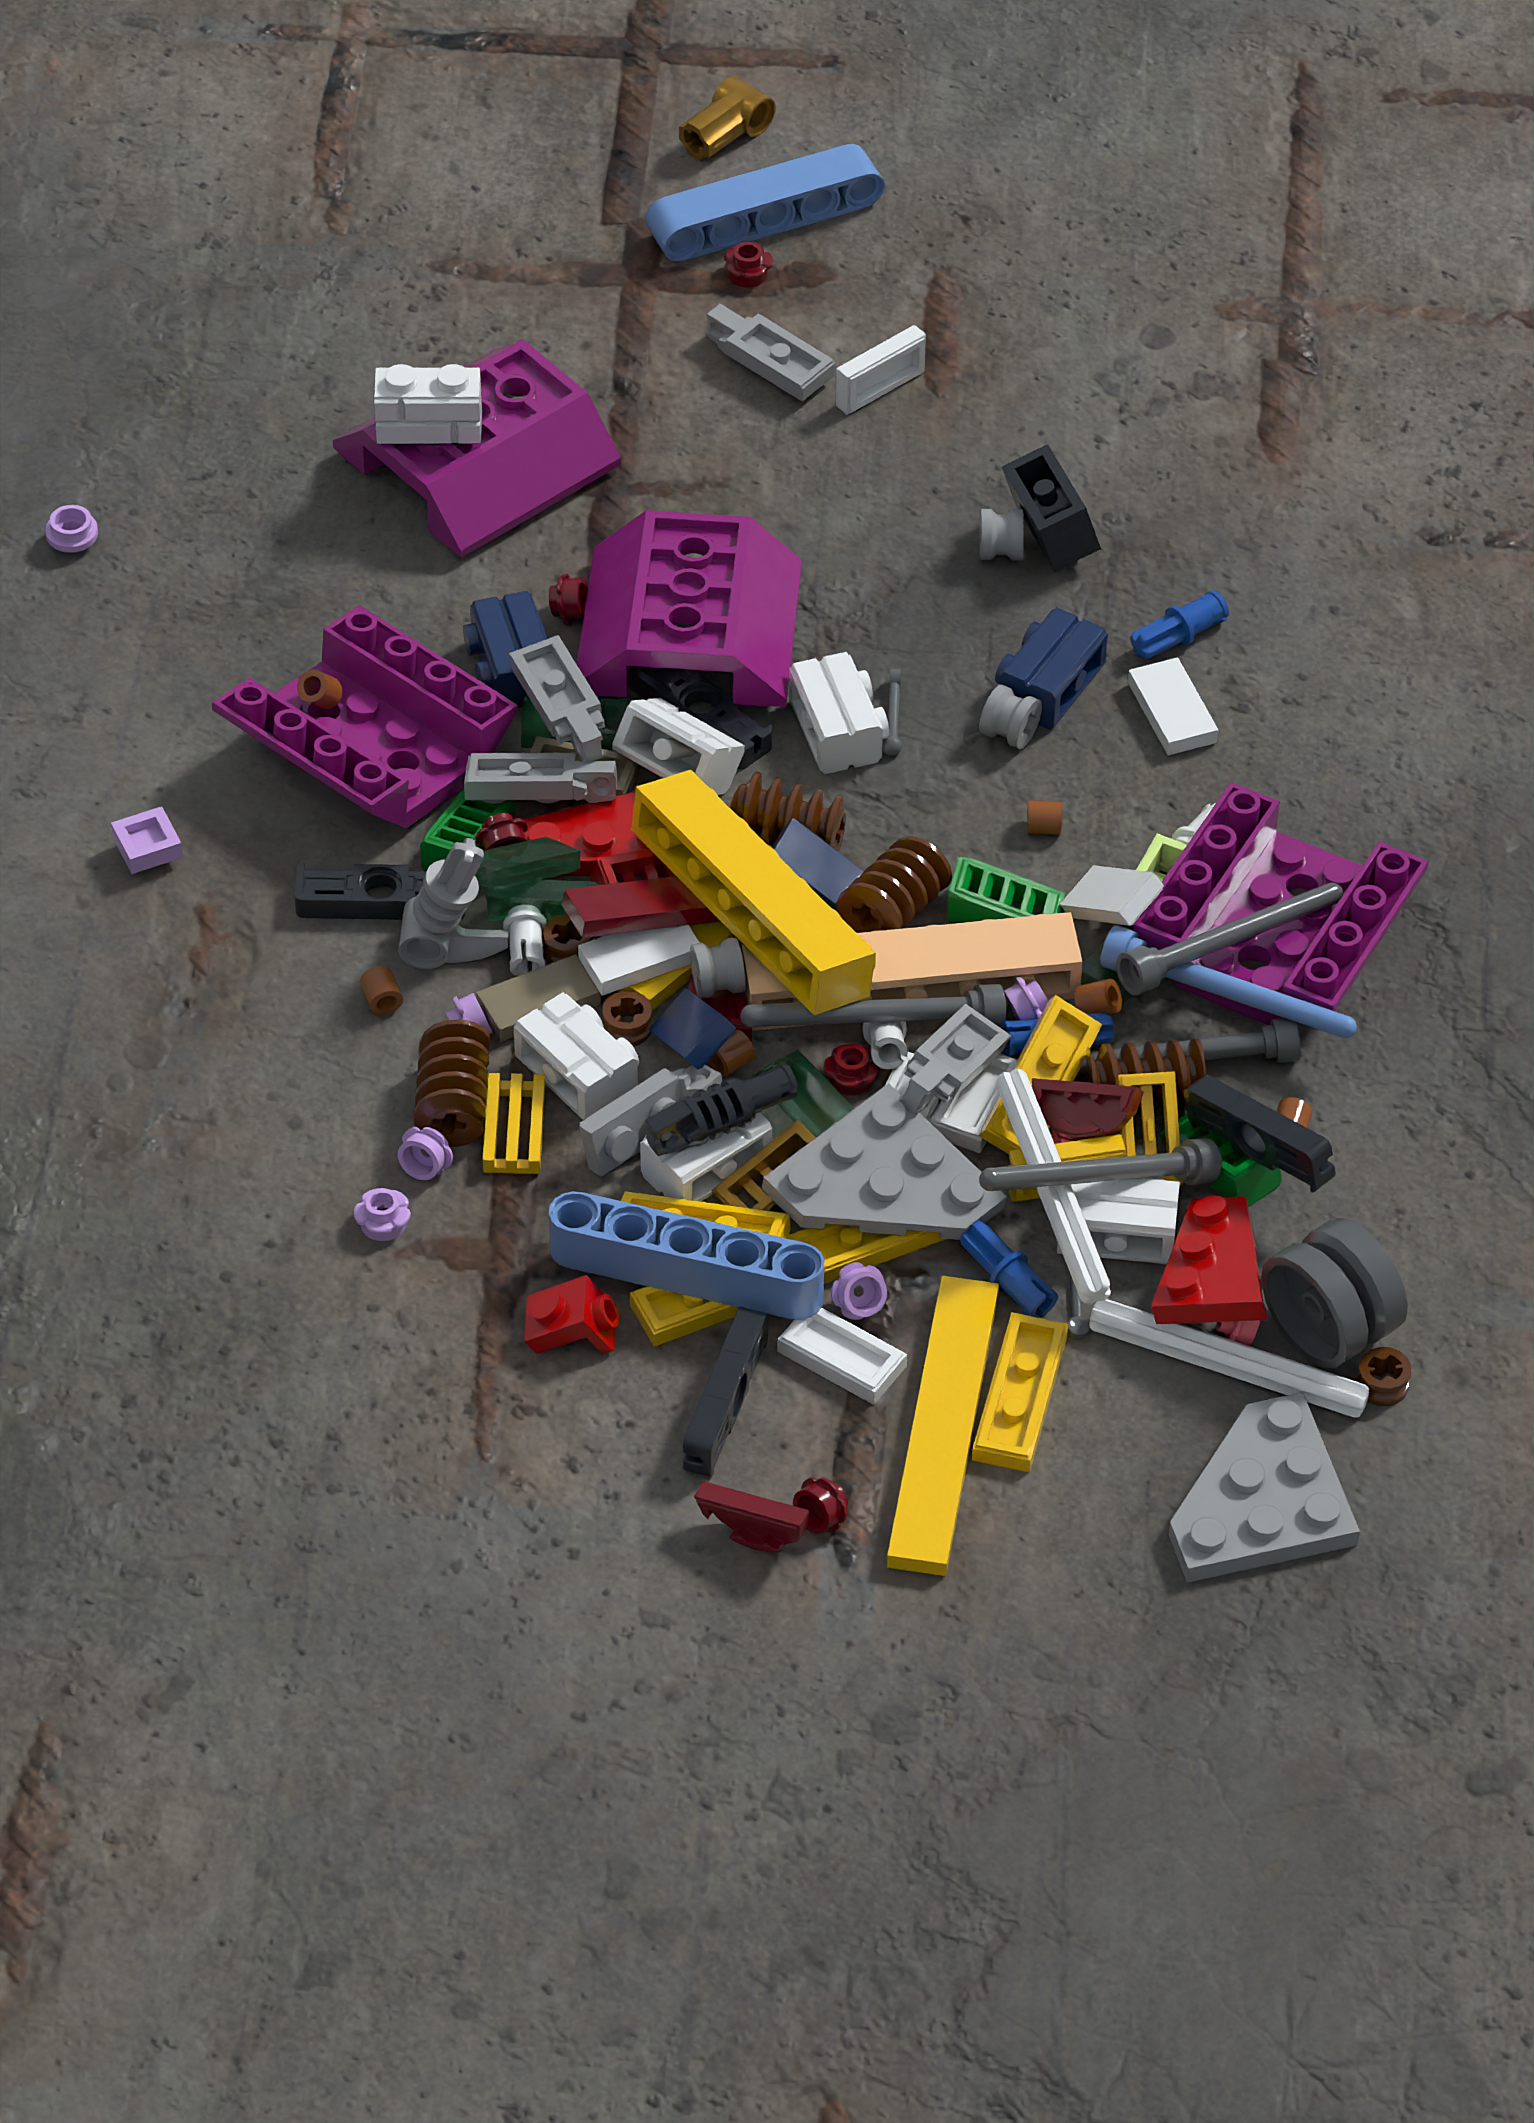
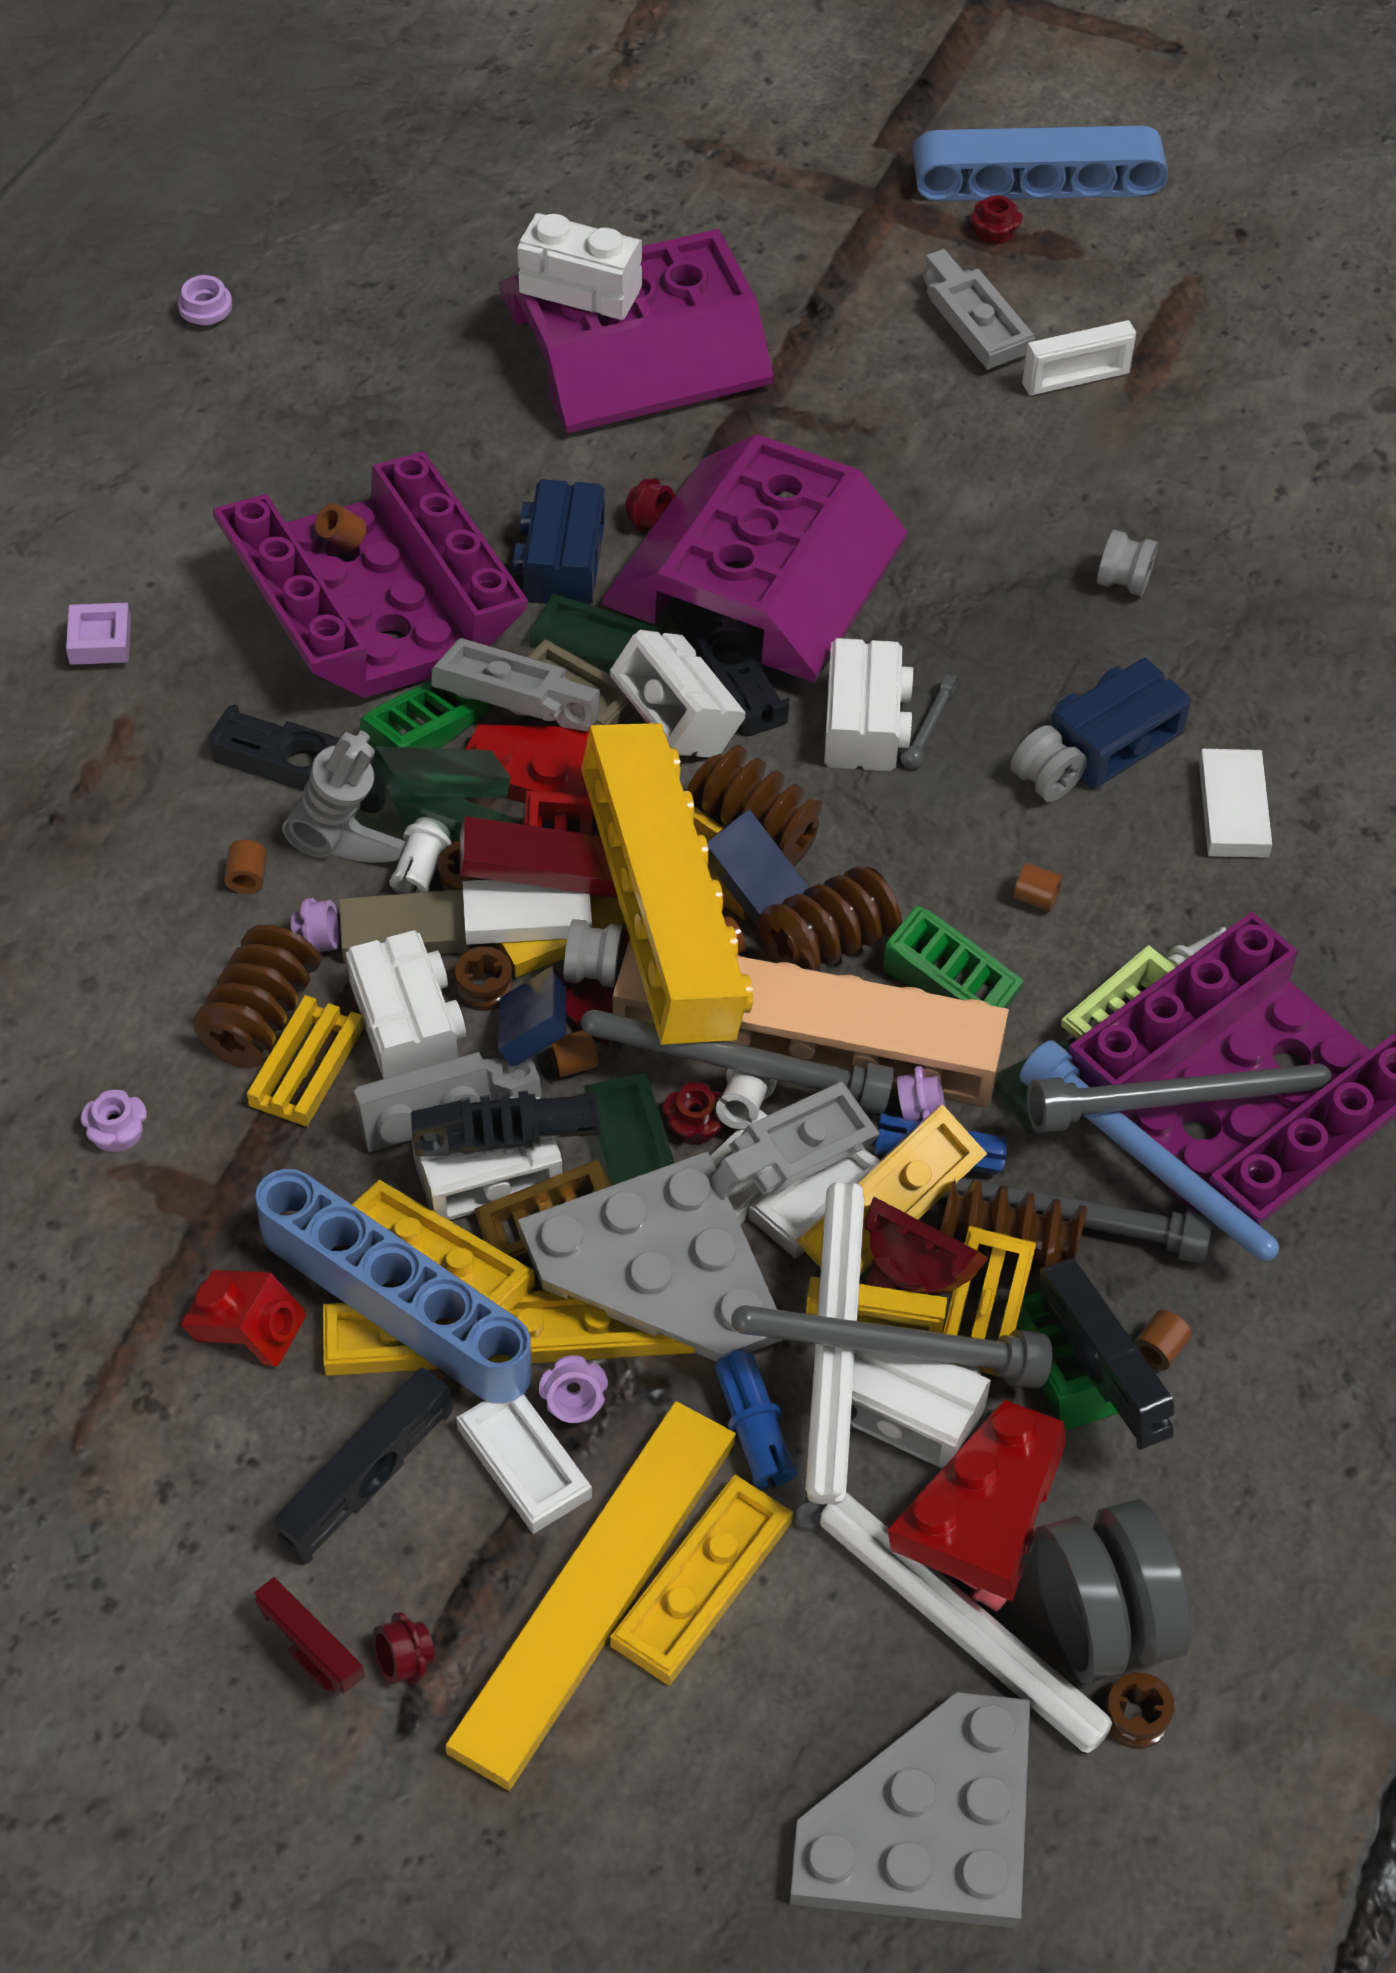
camera: 20 degrees right, 5 degrees up
lavender plate [398,1127,453,1180] -> none
dark red plate [475,813,528,862] -> none
light grey hinge [509,635,605,763] -> none
pearl gold piece [679,76,776,161] -> none
black brick [1002,444,1101,572] -> none
white tile [1059,865,1164,926] -> none
dark orange piece [1074,979,1122,1015] -> none
blue axle [1130,590,1229,659] -> none

